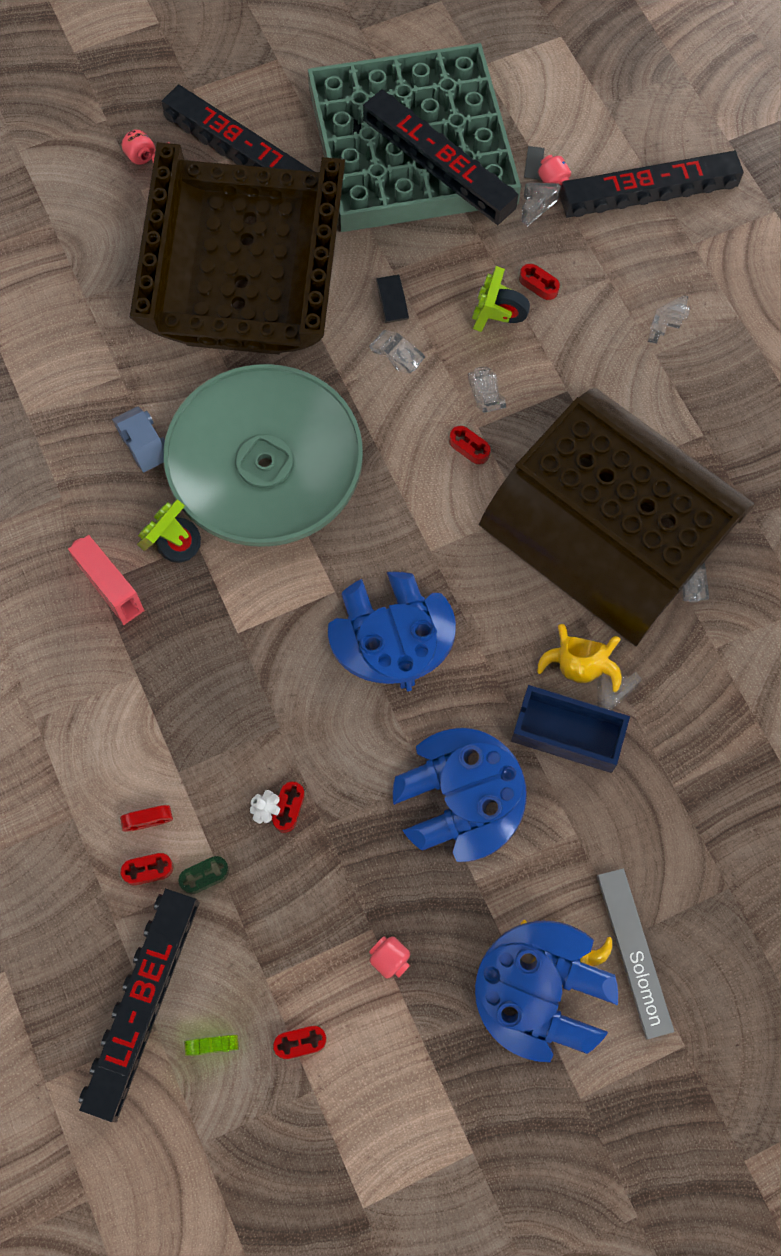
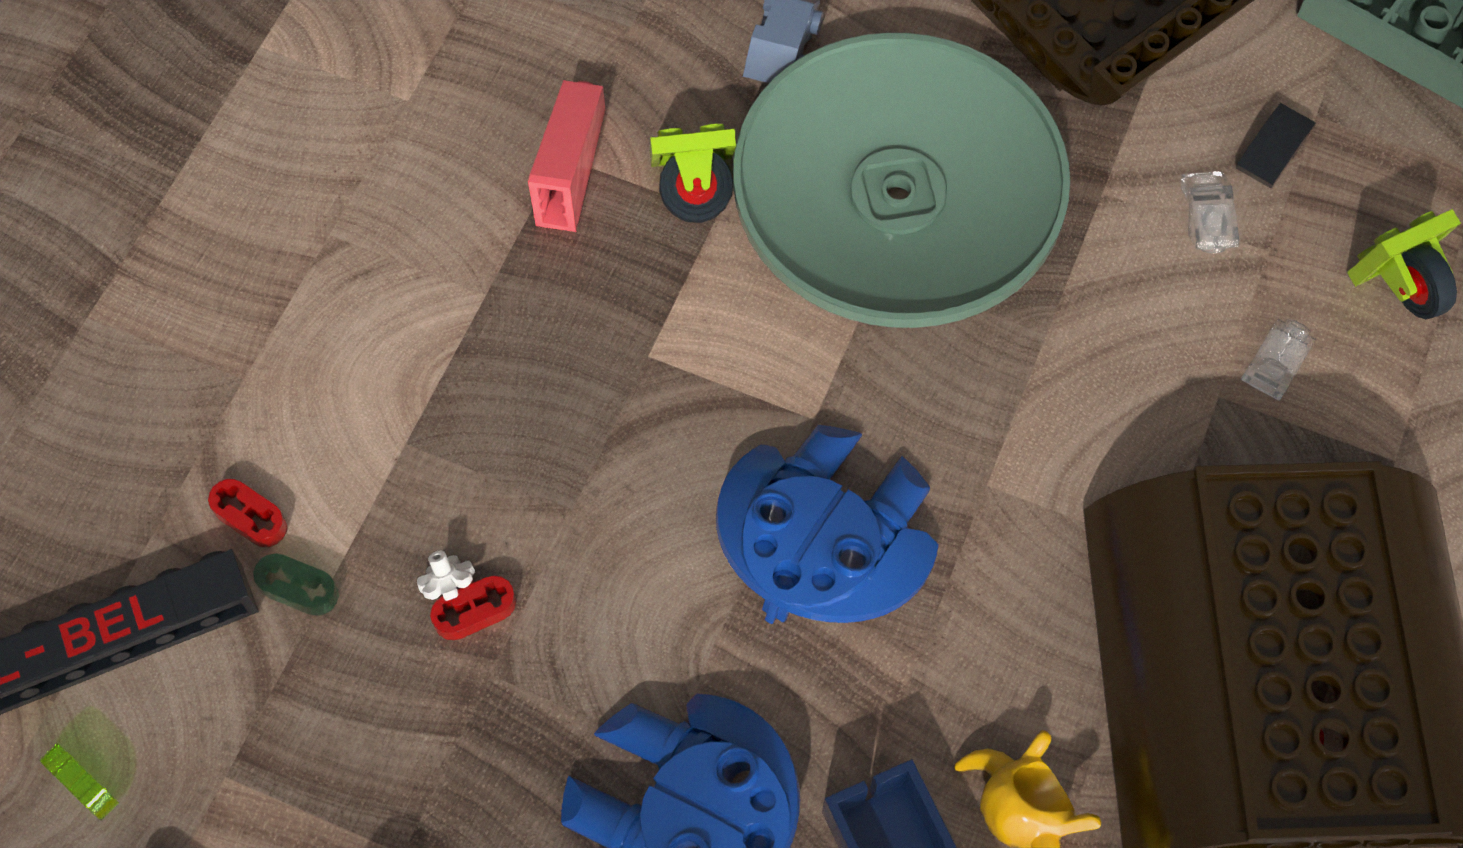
camera: 50 degrees right, 5 degrees down
red beam [120,805,173,832] -> none
red beam [449,426,491,464] -> none

